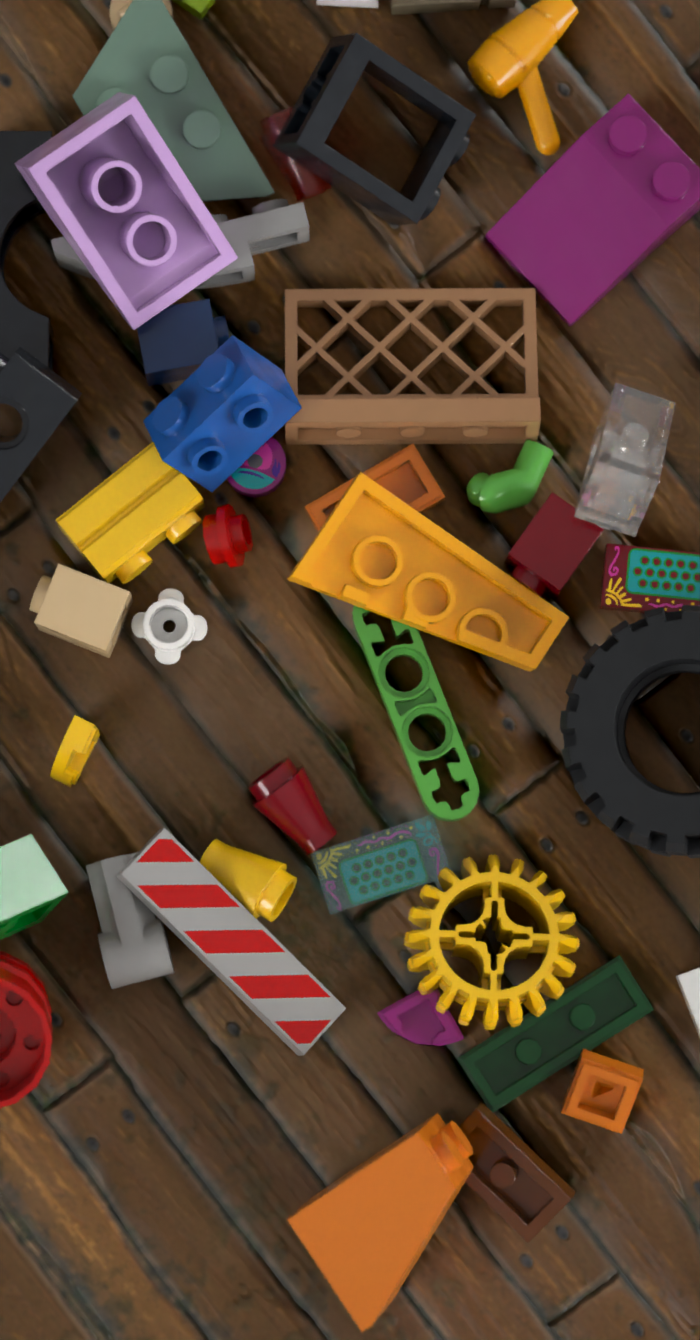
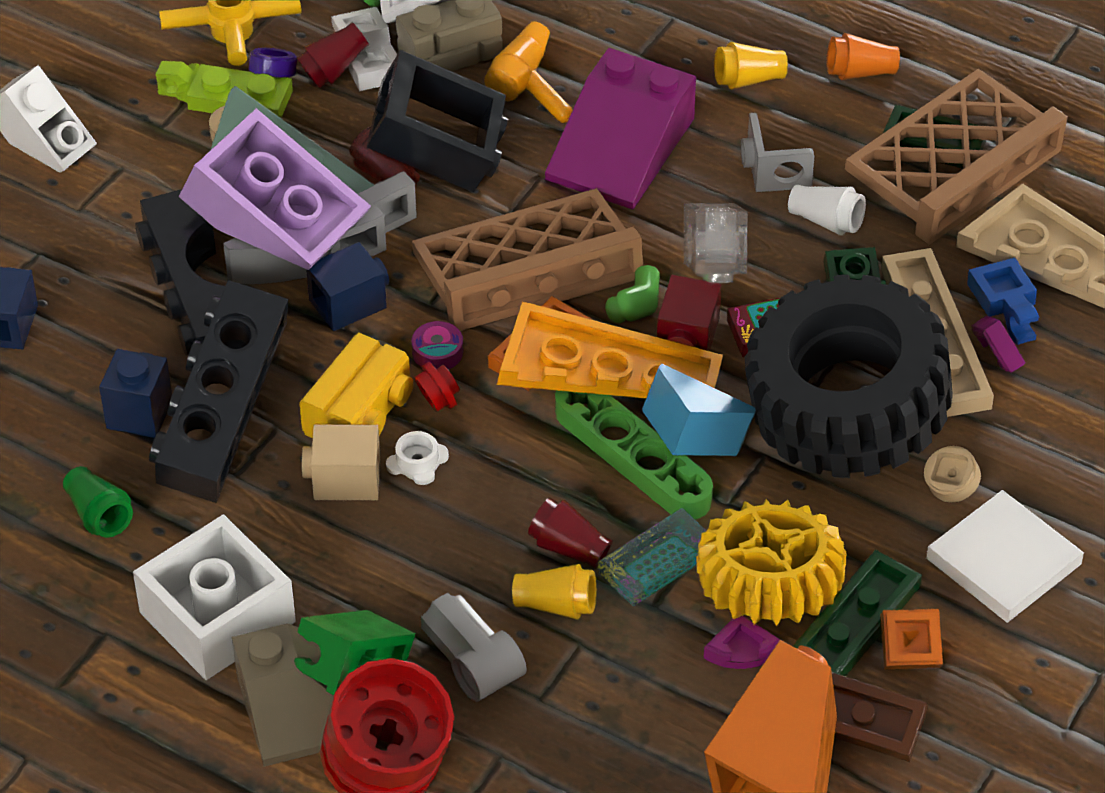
camera: 15 degrees left, 35 degrees down
yellow tile [50,715,100,787] -> none
tile [116,828,346,1056] -> none
blue brick [143,335,302,492] -> none
none -> dark azure slope [642,363,756,456]

